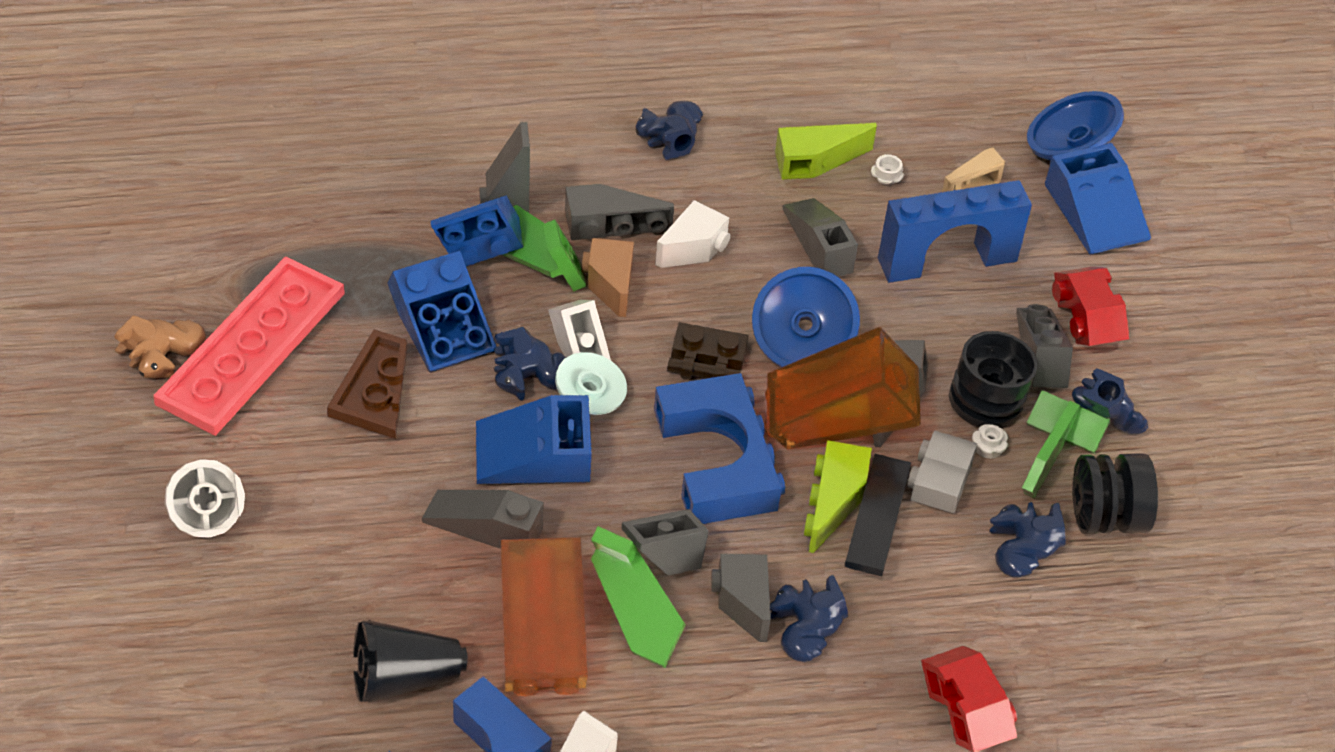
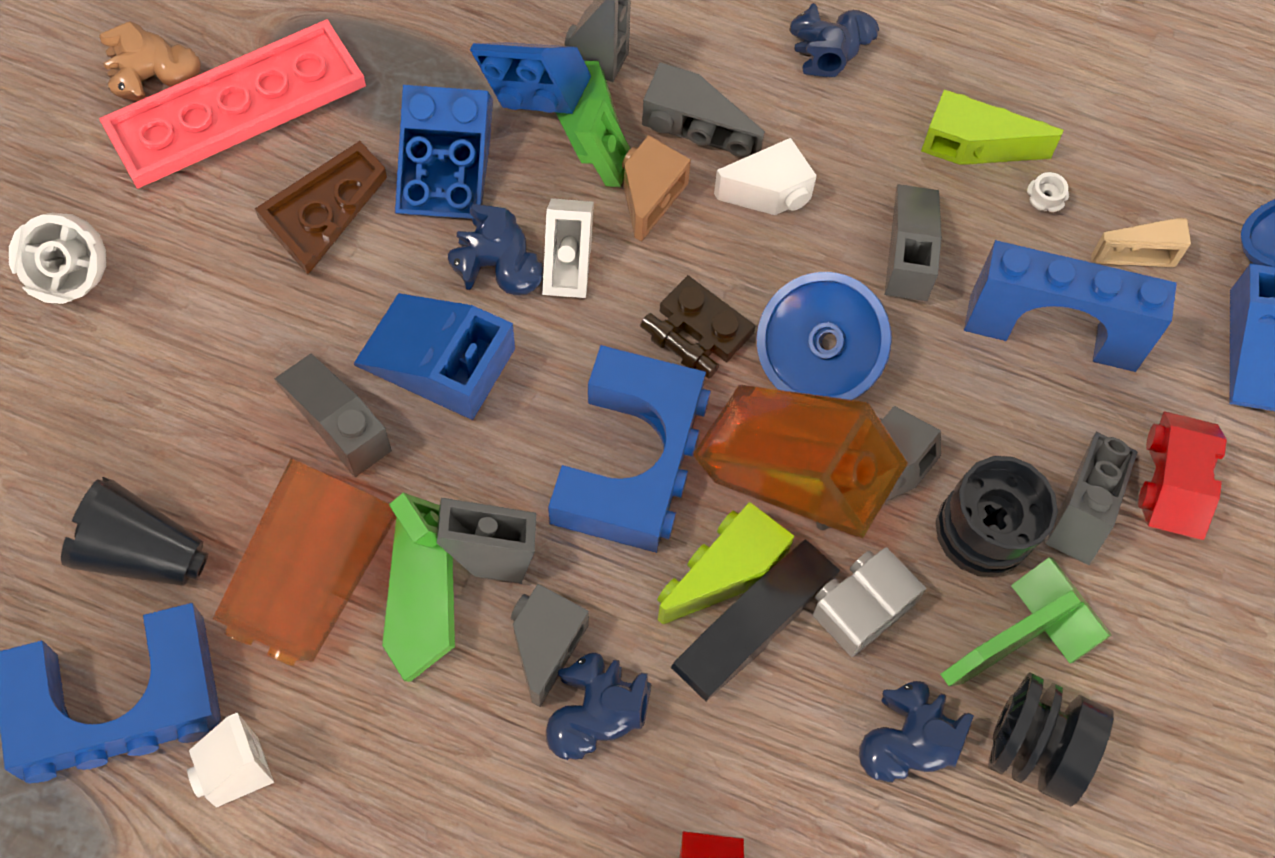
camera: 30 degrees right, 15 degrees up
light aqua dish [555,352,627,415] -> none
white plate [972,424,1008,459] -> none
dark blue animal [1072,368,1148,435] -> none

